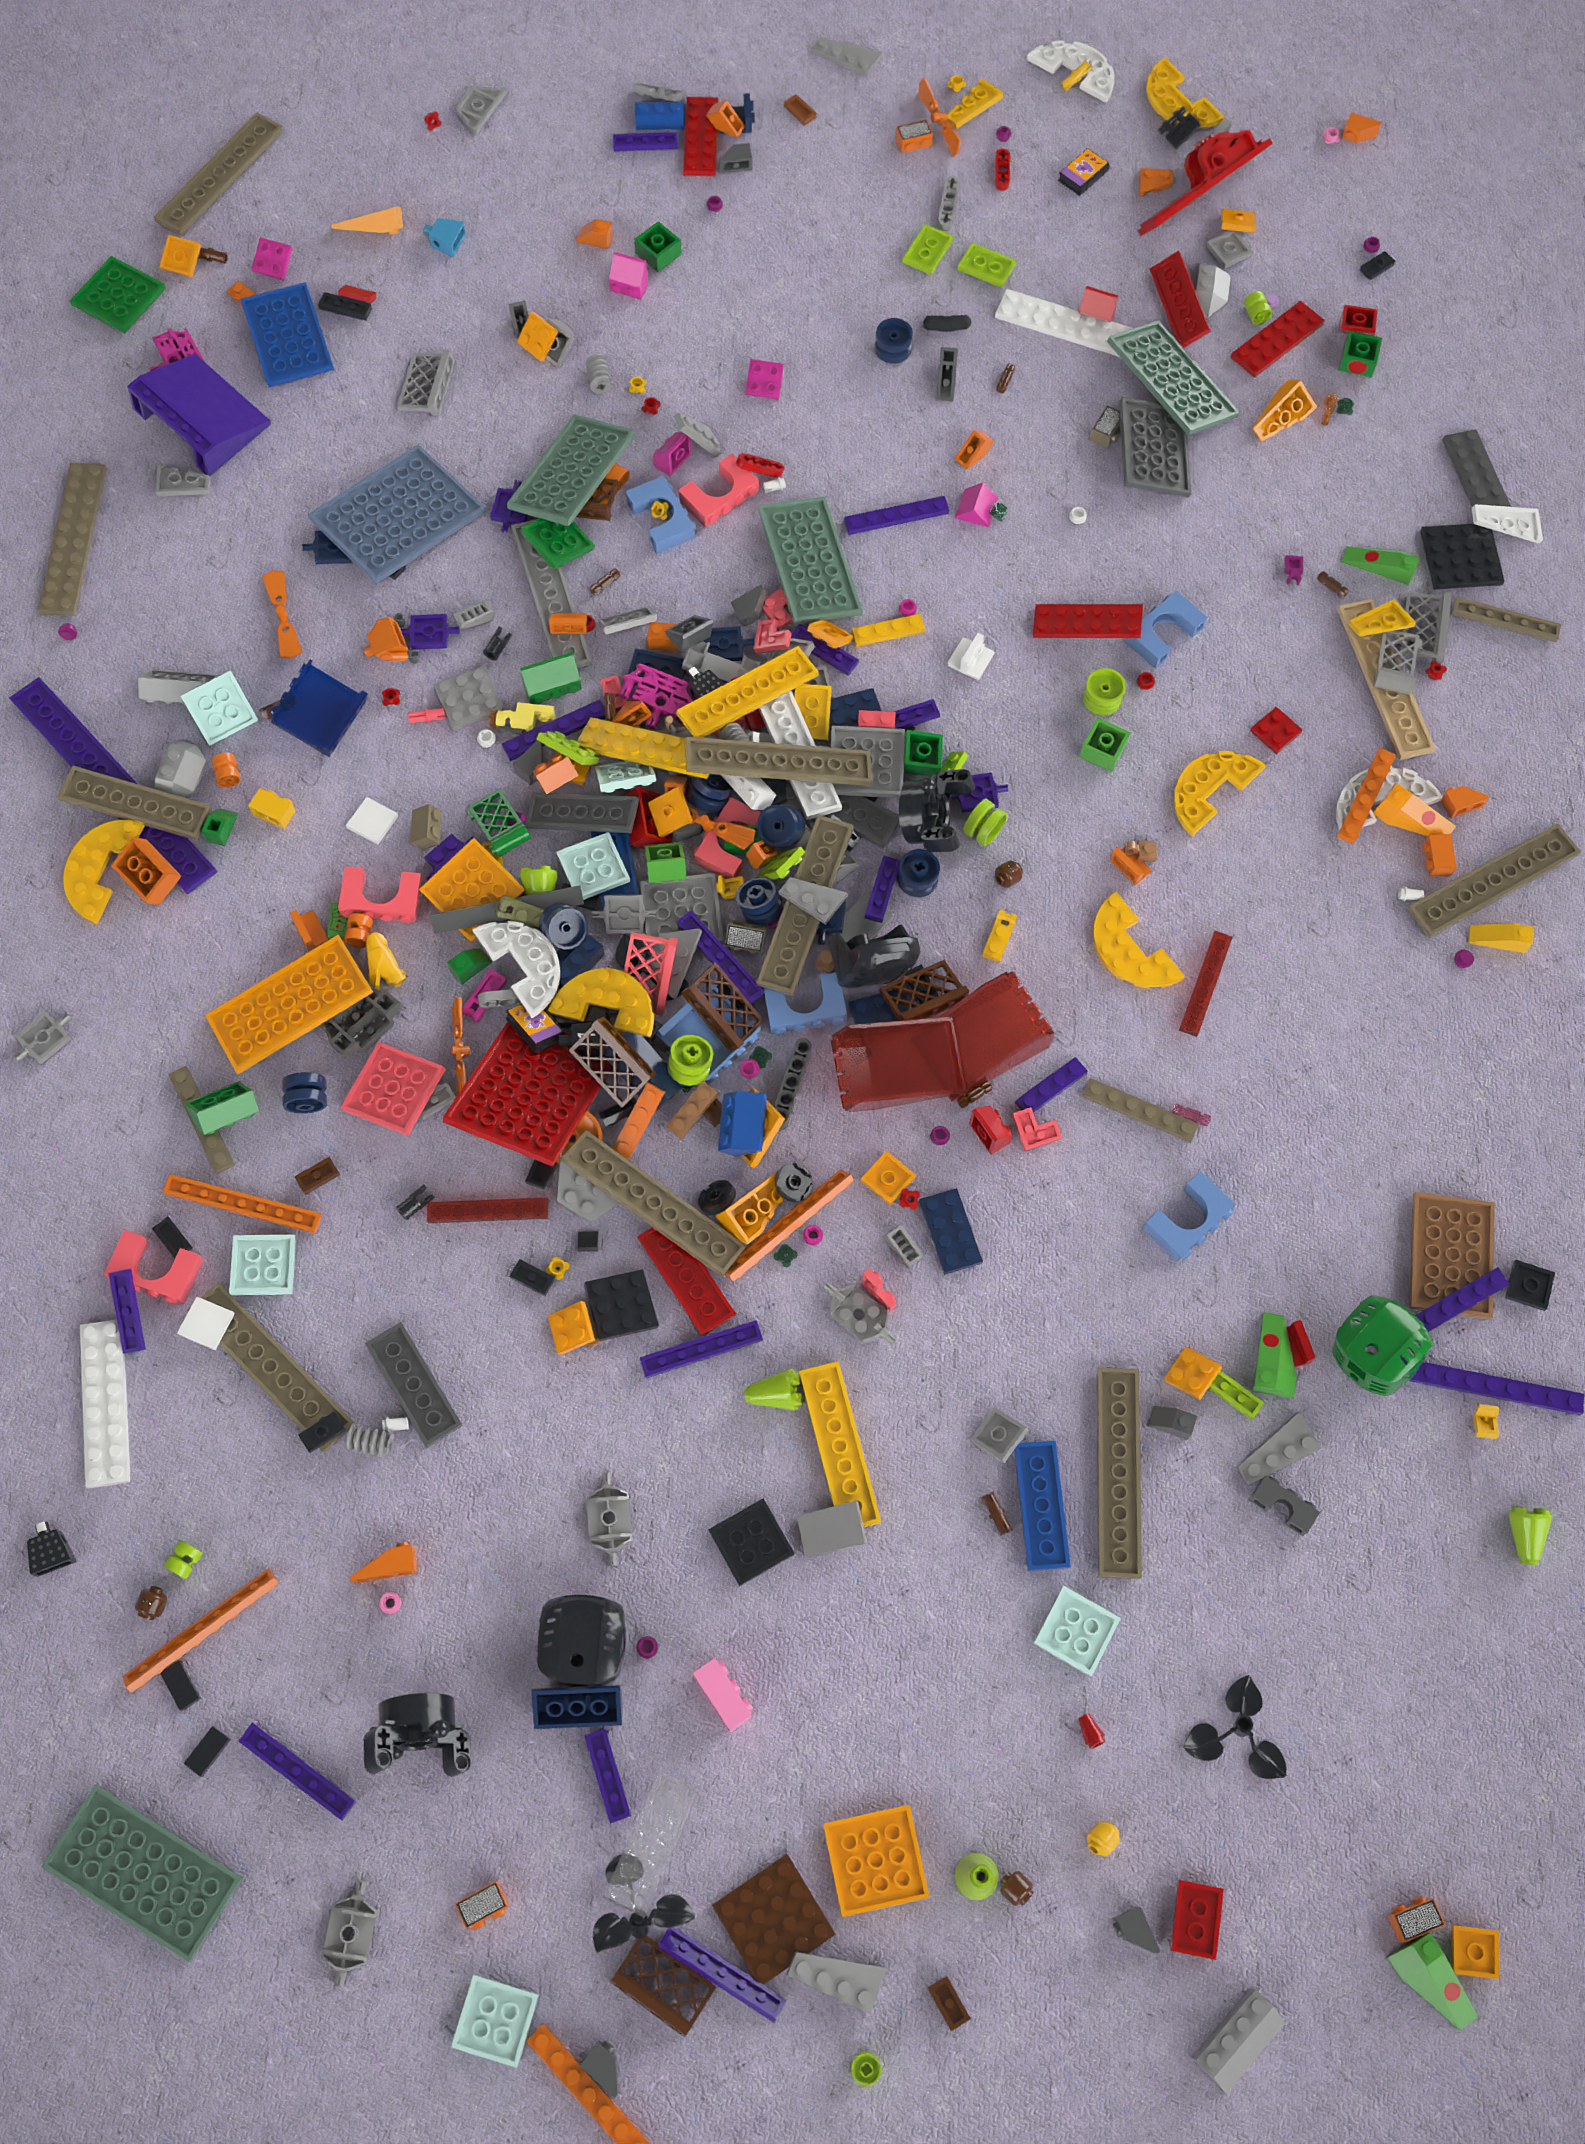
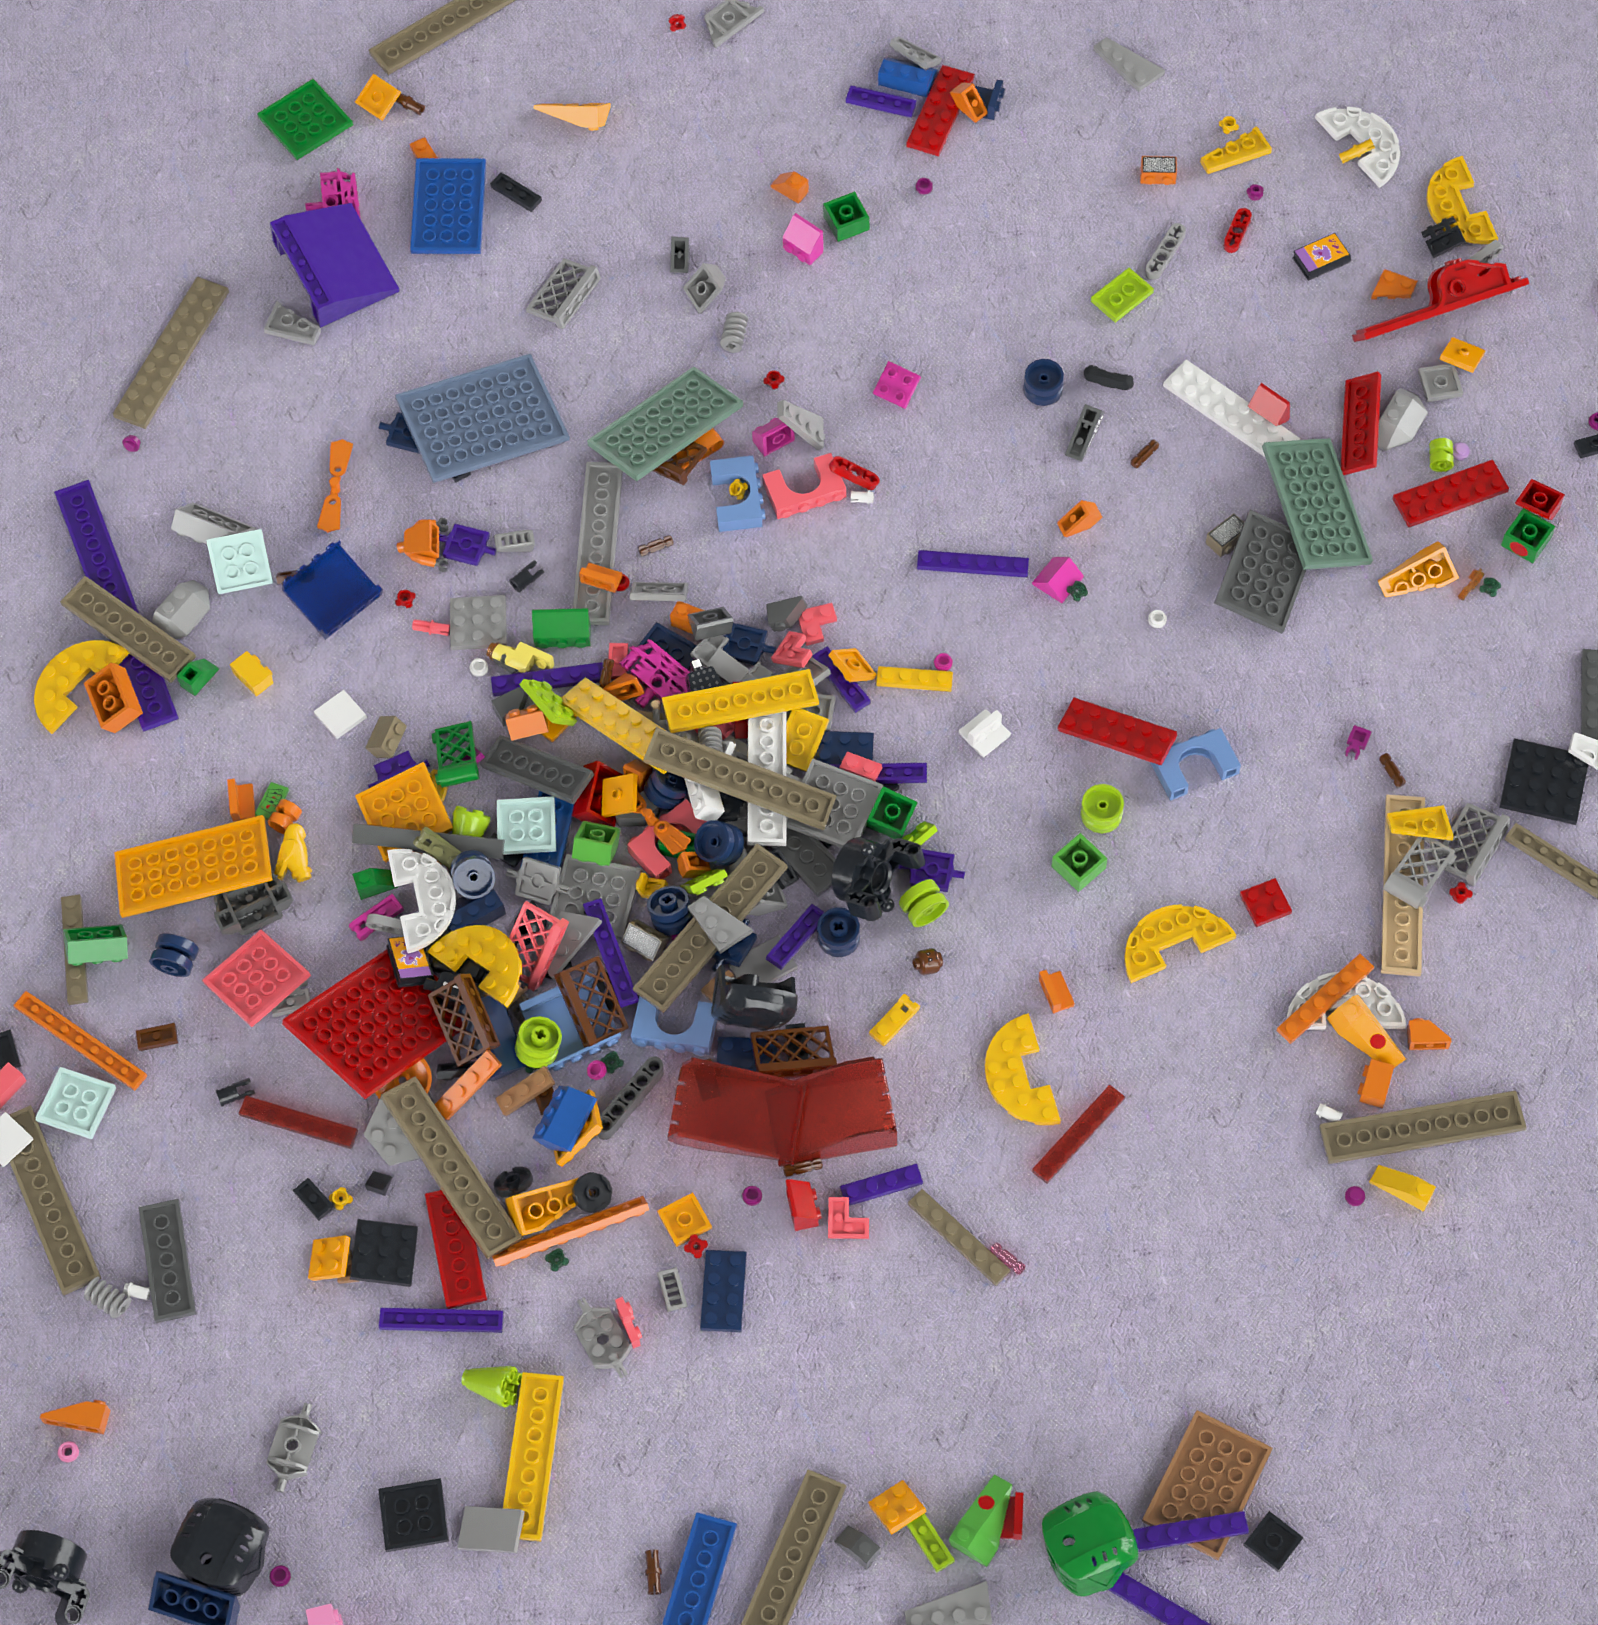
camera: 25 degrees right, 5 degrees down
orange wheel [212,753,241,788] -> none
dark pink plate [251,237,293,280] -> none
black plate [298,1412,346,1453] -> none
red tile [338,285,376,303] -> none
coral arch [338,866,422,923] -> none
dark azure torso [423,218,466,257] -> none
orange piece [450,997,470,1095] -> none
dark purple plate [490,480,528,533] -> none
light orange plate [517,312,558,361] -> none
green plate [521,518,595,570] -> none
black tile [525,1159,556,1190] -> none
light aqua plate [595,760,656,793] -> none
yellow plate [629,377,646,394] -> none
dark grey slope [720,143,752,174] -> none
sand green plate [758,497,863,625] -> none
dark orange tile [784,94,817,126] -> none
dark pink plate [803,1225,823,1245] -> none
orange piece [918,78,961,157] -> none
lime plate [957,242,1017,288] -> none
light grey plate [970,1407,1029,1463] -> none
medium nougat plate [1124,840,1157,862] -> none
red plate [1137,672,1155,690] -> none
medium blue arch [1143,1171,1236,1262] -> none
bright green wedge [1341,547,1419,585] -> none

